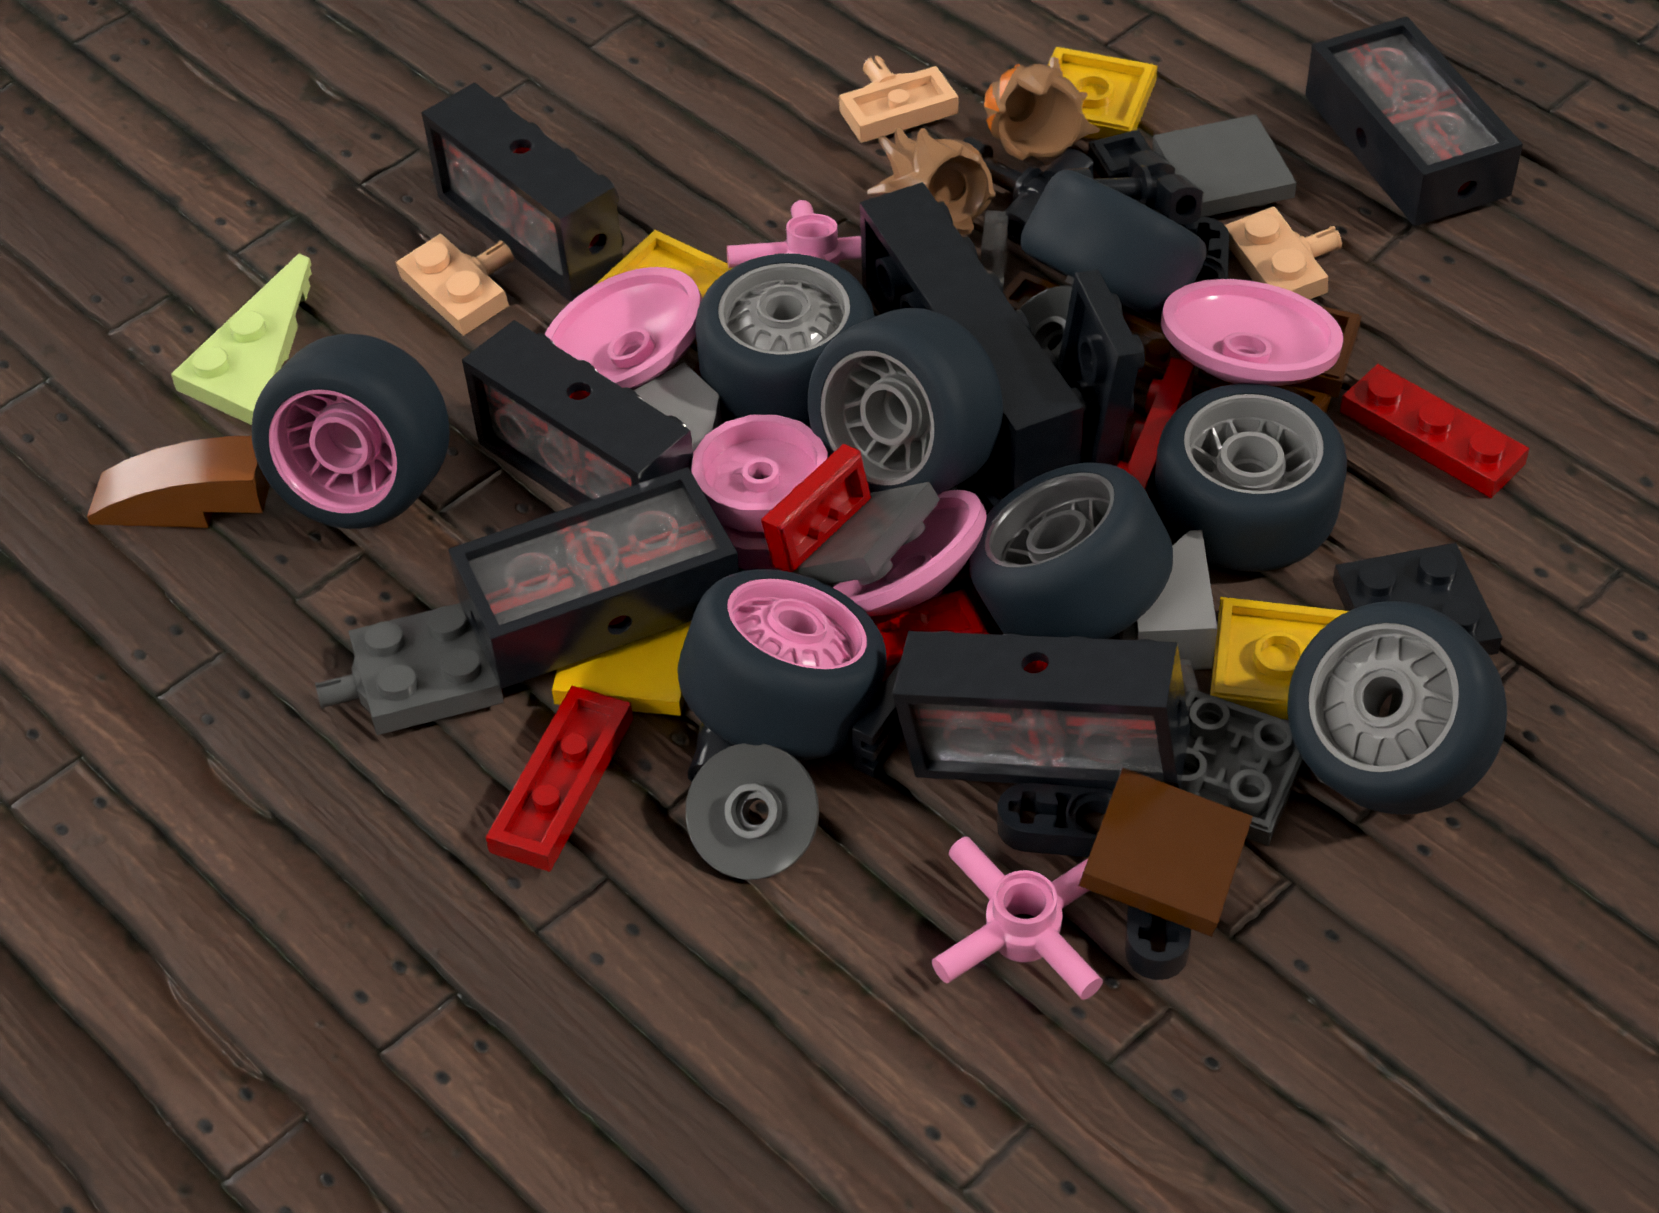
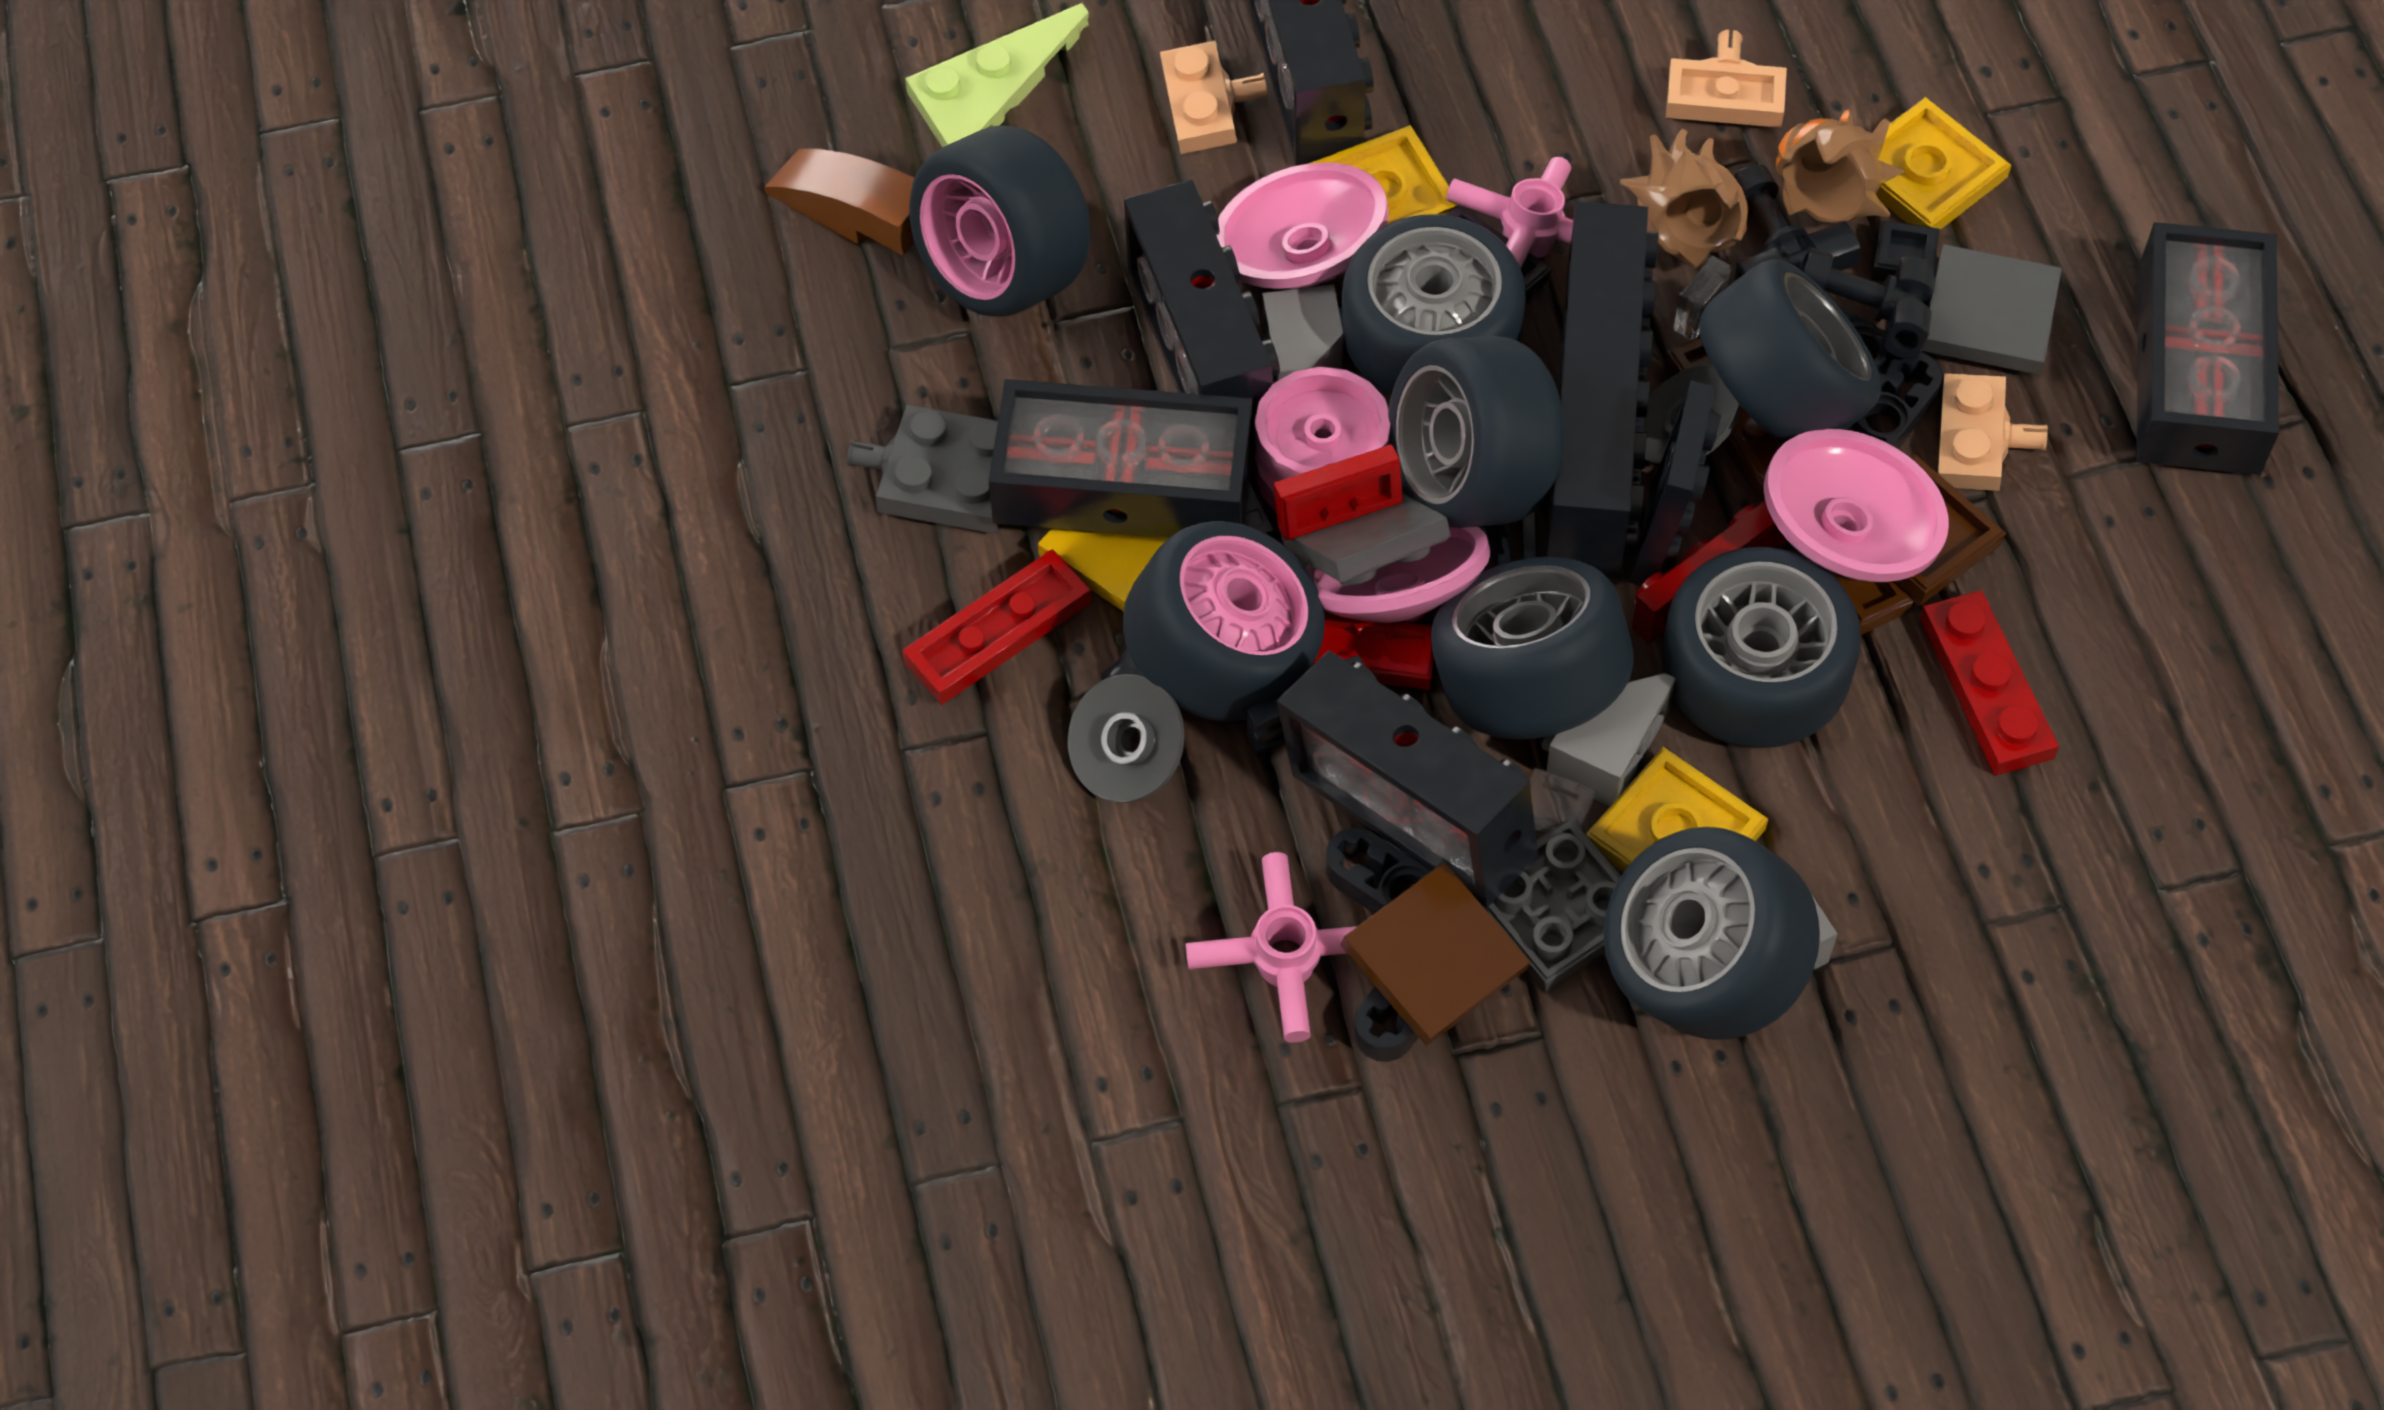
camera: 30 degrees right, 10 degrees up
black plate [1333,542,1503,655] -> none

